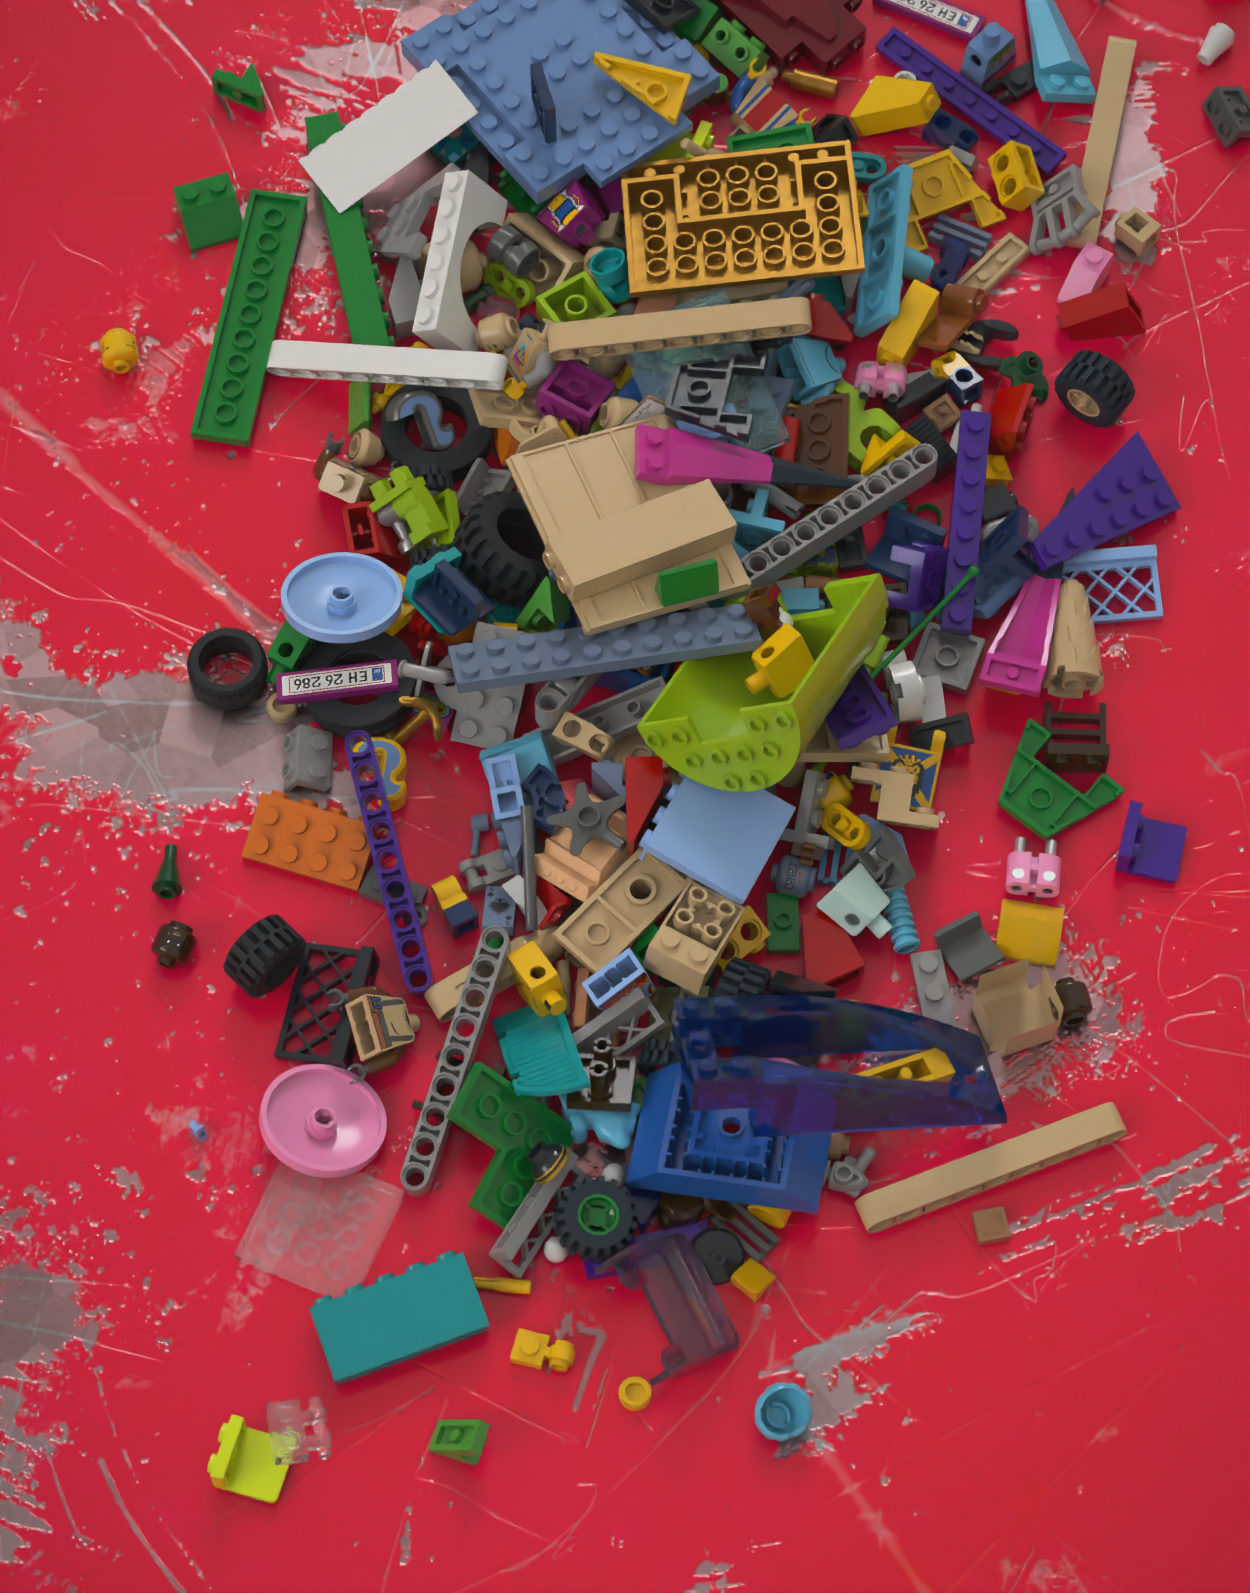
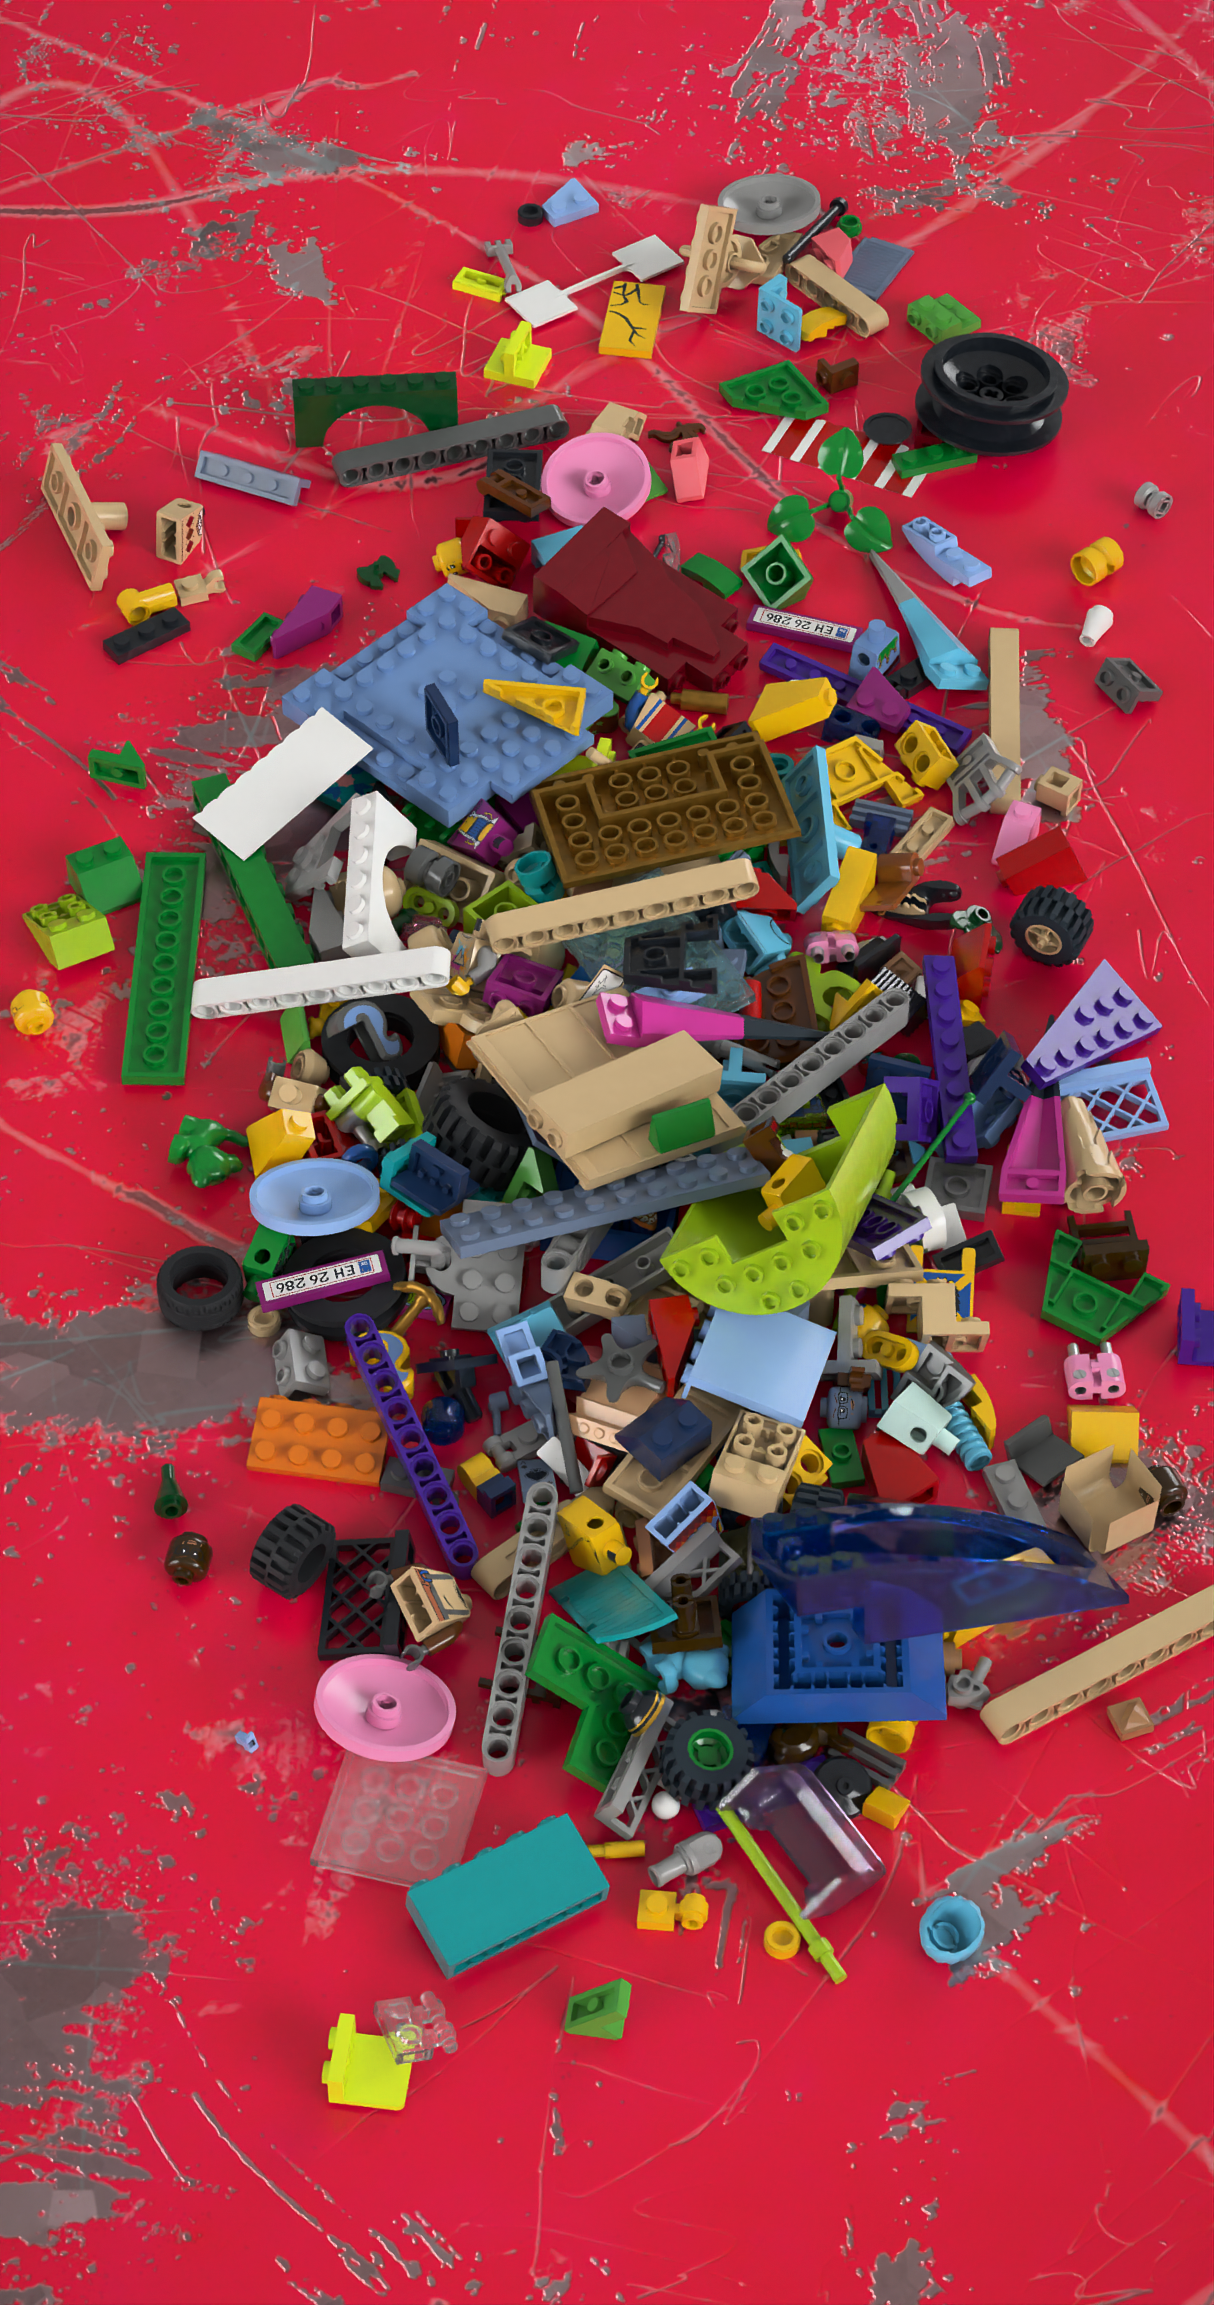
camera: 10 degrees left, 15 degrees down
dark blue leg [931,350,983,409] -> none
none -> lime slope [22,894,115,970]
none -> green animal [168,1115,249,1188]
none -> yellow slope [246,1108,315,1180]
none -> blue piece [341,1144,378,1172]
none -> black piece [415,1348,498,1424]
none -> clear blue head [421,1396,465,1446]
none -> dark blue slope [615,1397,712,1482]
none -> light grey arm [647,1831,723,1887]
none -> lime bar [716,1801,848,1984]
none -> magenta wing [846,667,911,734]
none -> yellow slope [962,1374,996,1450]

